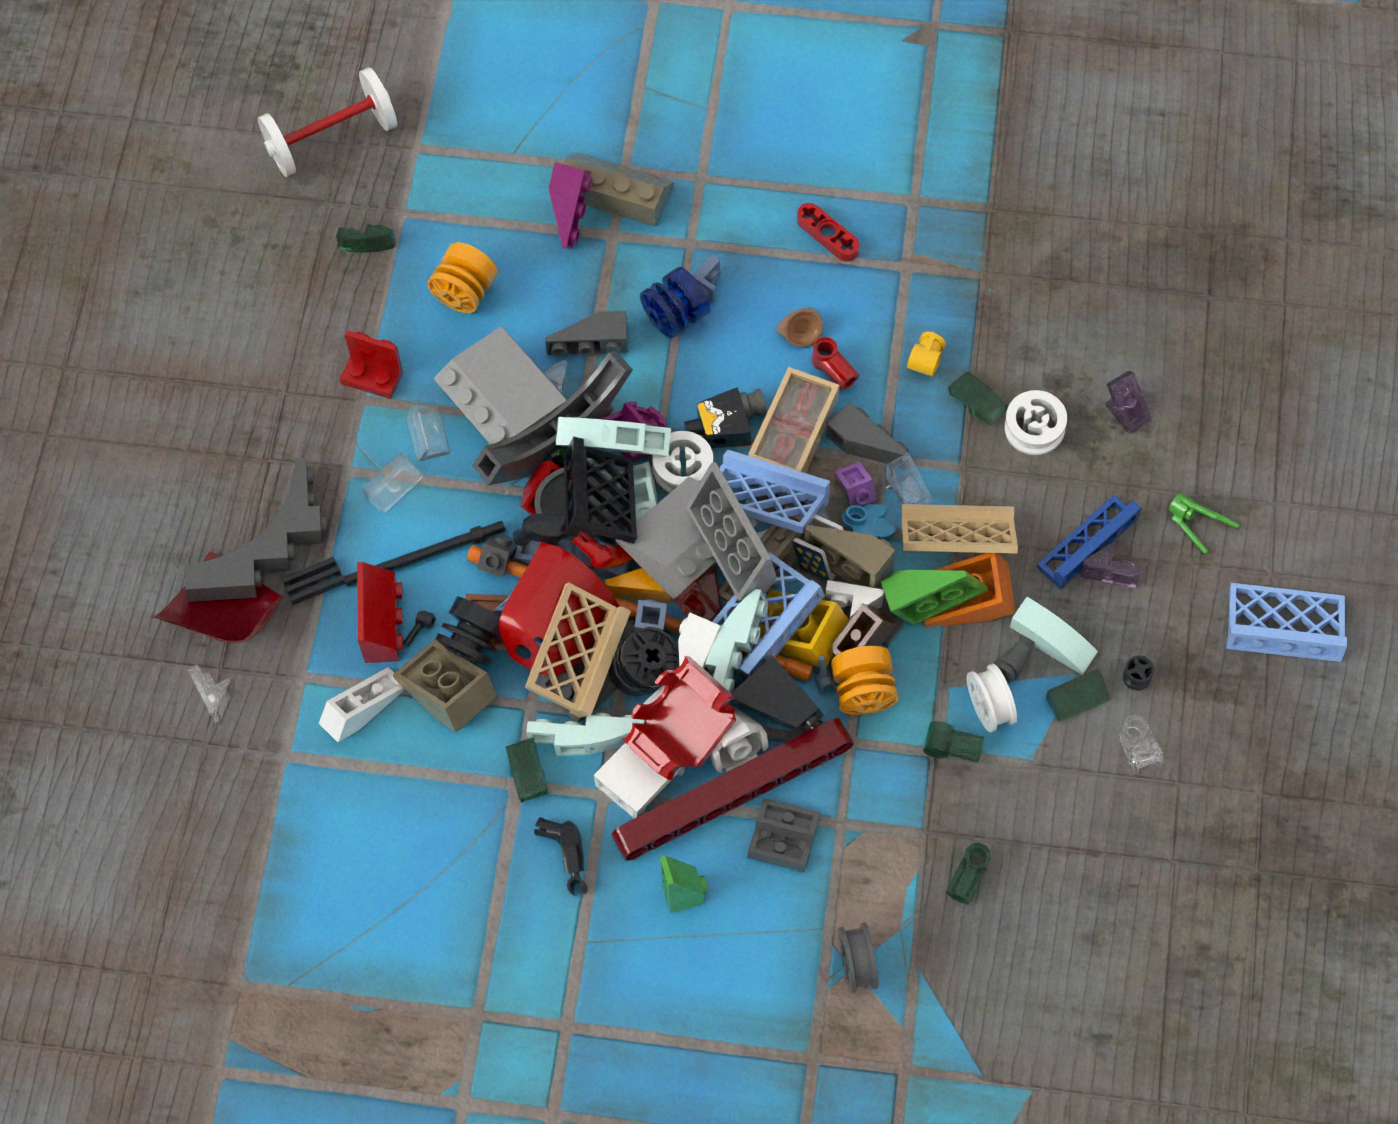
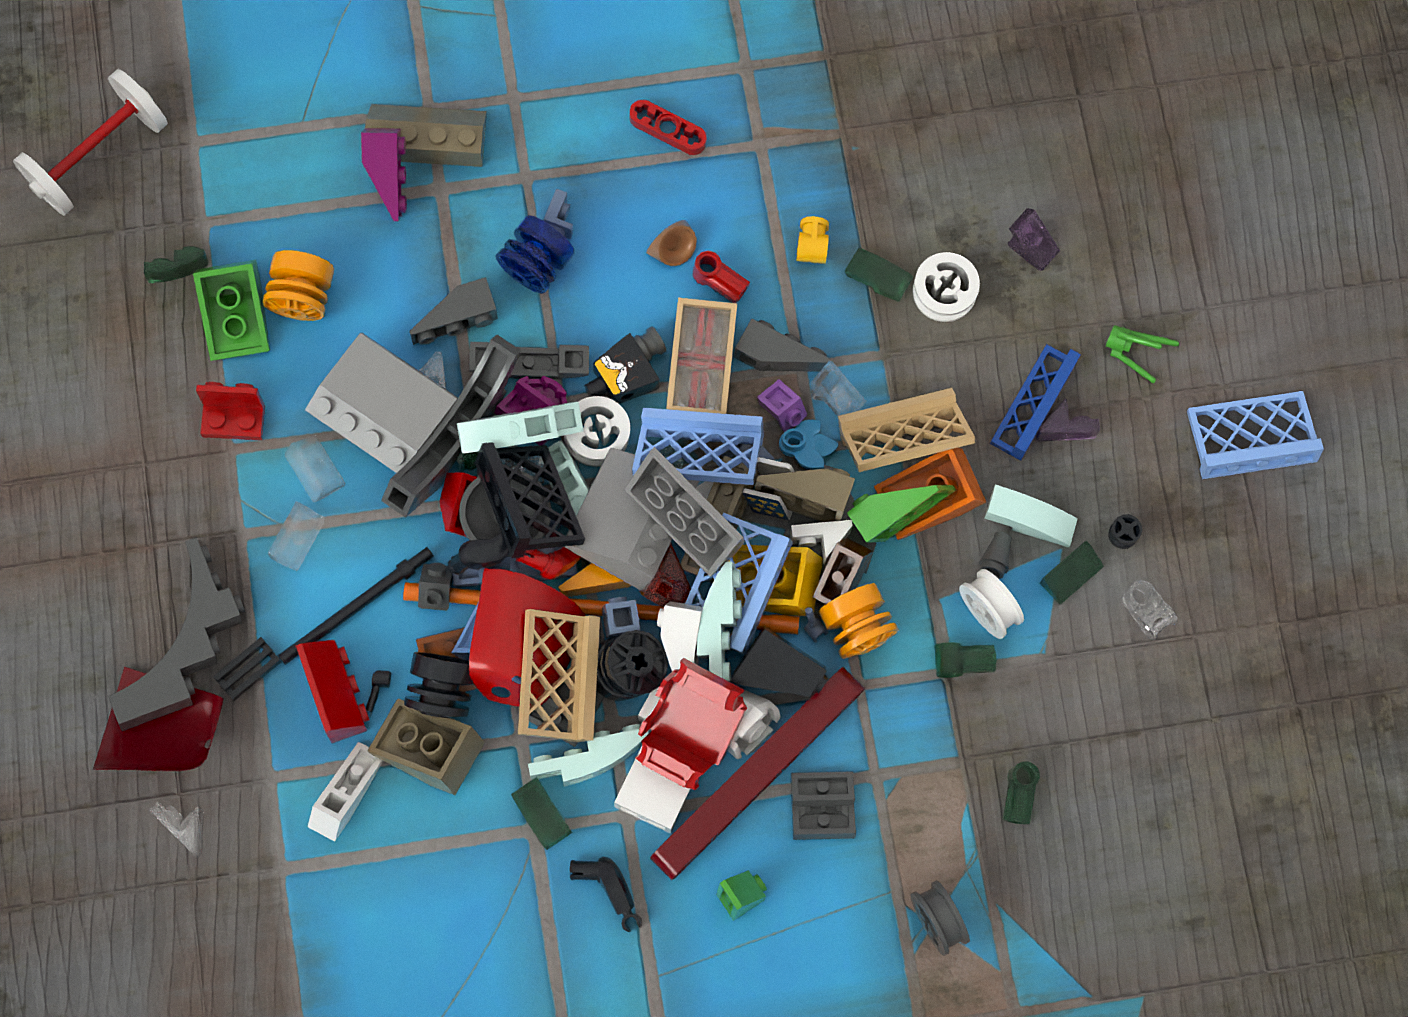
camera: 25 degrees left, 10 degrees up
none -> bright green slope [193,260,270,361]
none -> dark grey slope [469,342,589,379]

